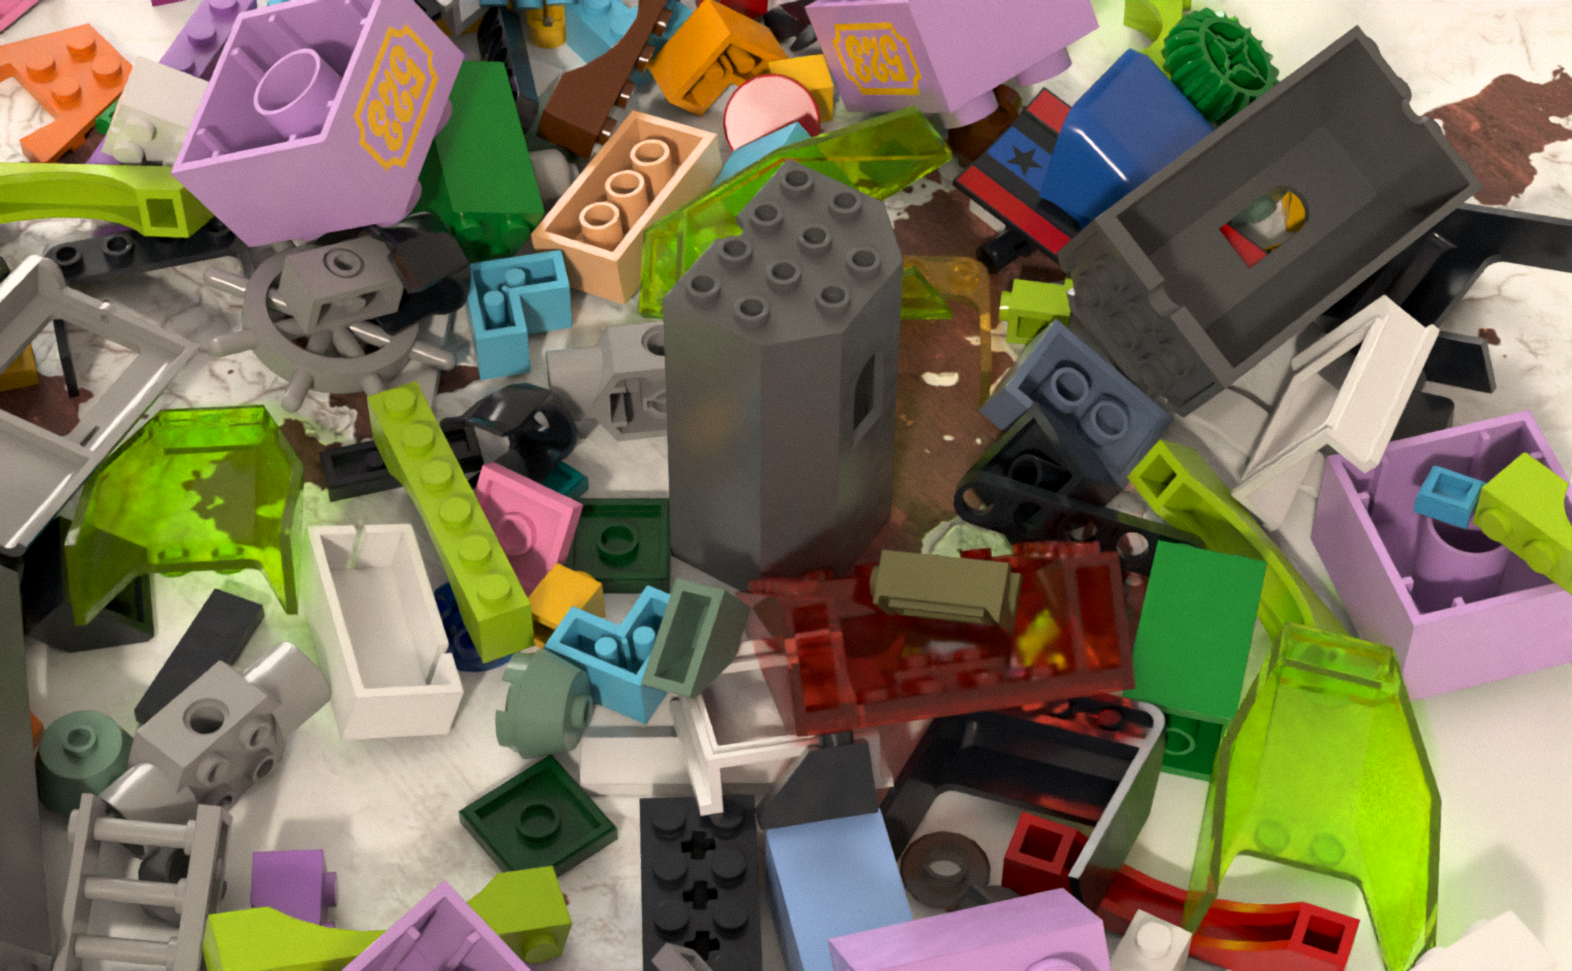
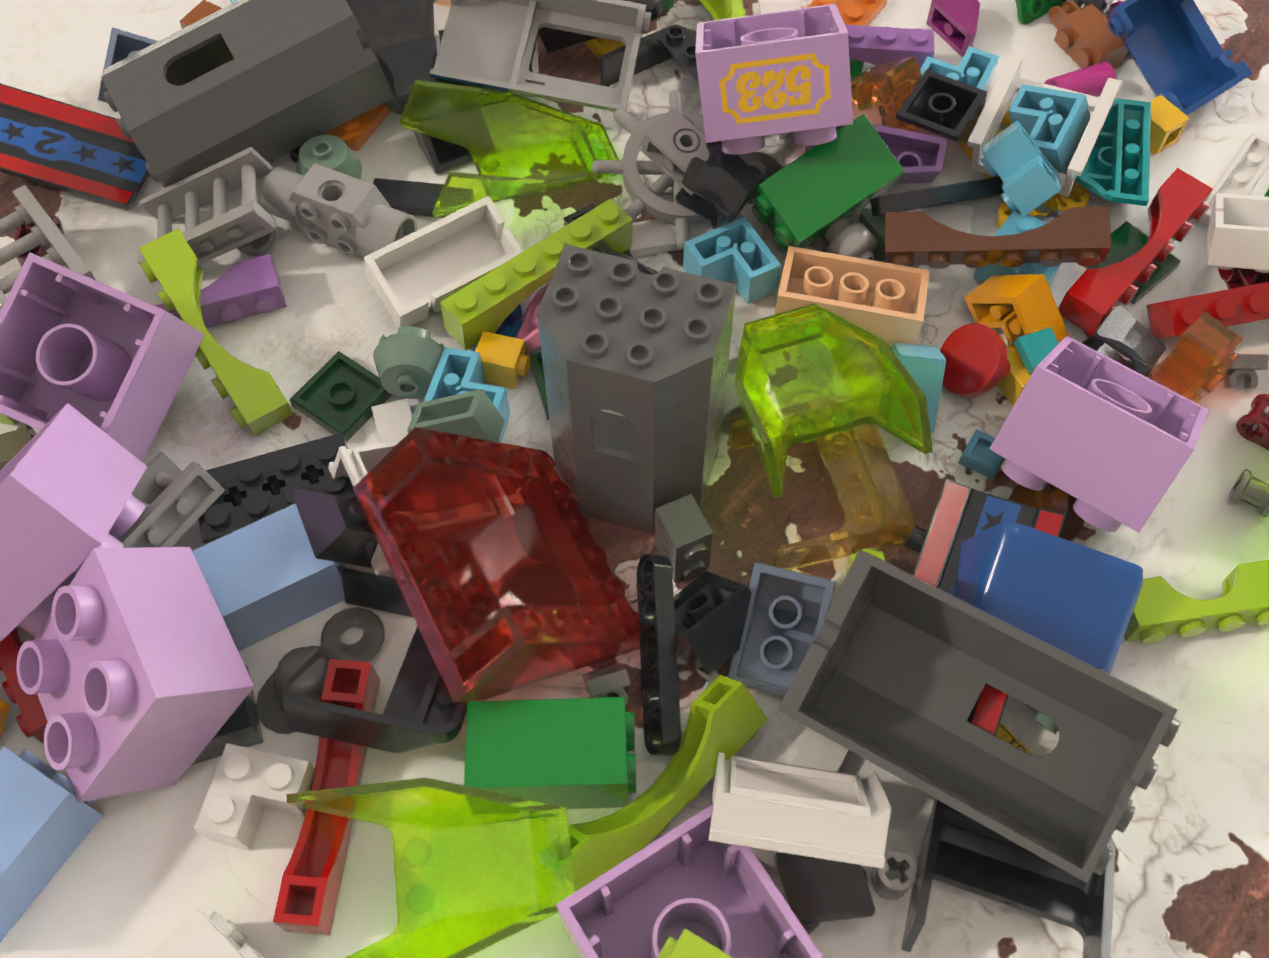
camera: 75 degrees right, 10 degrees up
olive window [870,549,1023,636] -> none
green gear [1161,7,1280,127] -> none
dark azure tile [1413,465,1486,529] -> none
none -> dark grey piece [654,494,713,583]
none -> teal tile [1014,327,1059,375]

